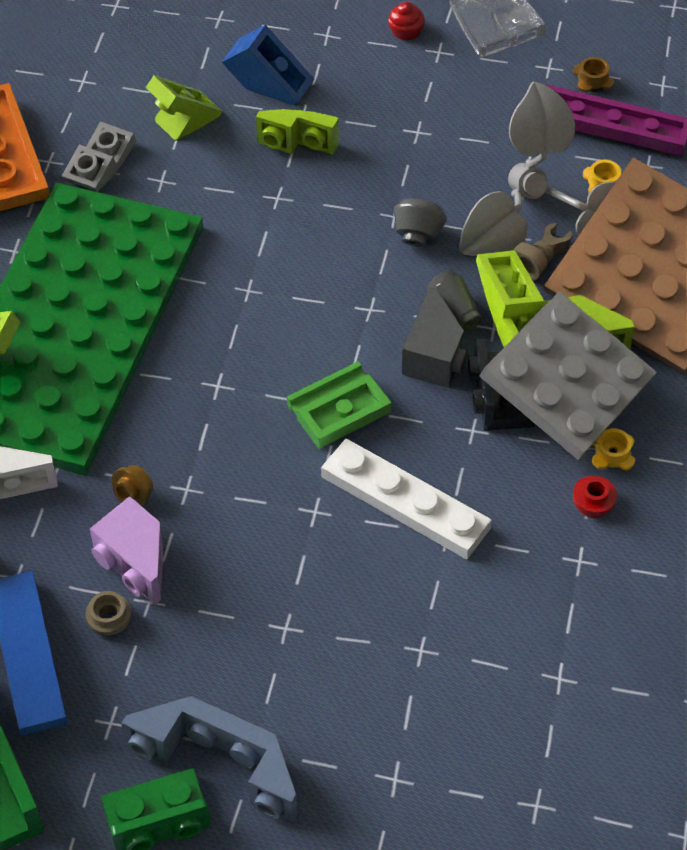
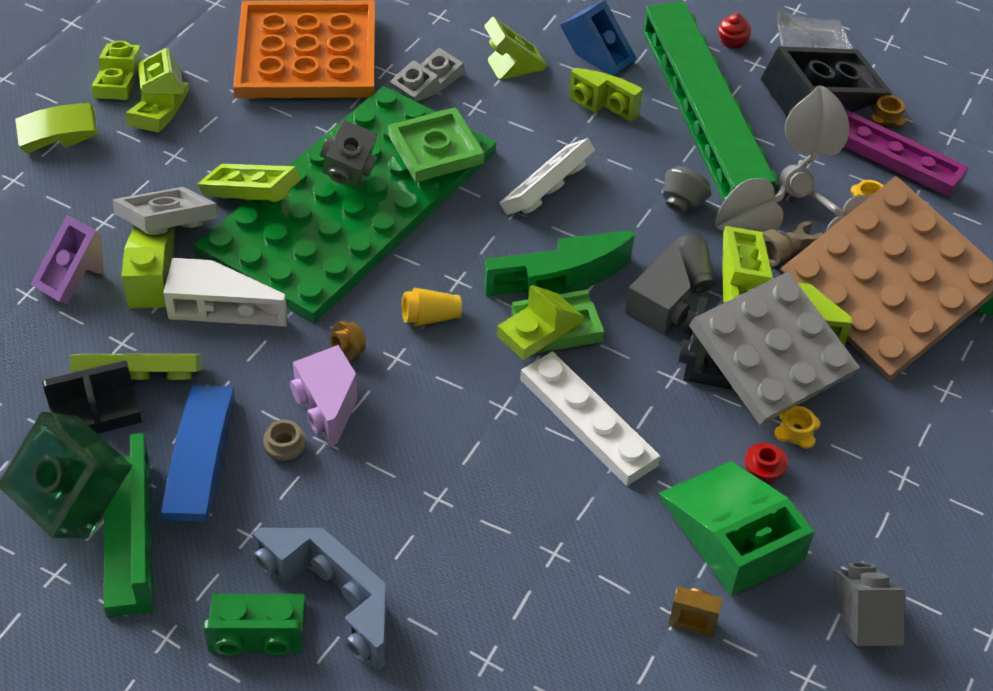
camera: 15 degrees right, 5 degrees down
none -> dark grey brick [320,119,378,187]
none -> bright green plate [388,107,484,183]
none -> yellow cone [402,287,462,327]
none -> green slope [483,230,634,300]
none -> lime slope [497,285,584,360]
none -> white plate [499,138,595,215]
none -> green brick [643,1,778,202]
none -> green slope [658,461,815,596]
none -> pearl gold plate [668,586,723,638]
none -> black slope [760,46,892,118]

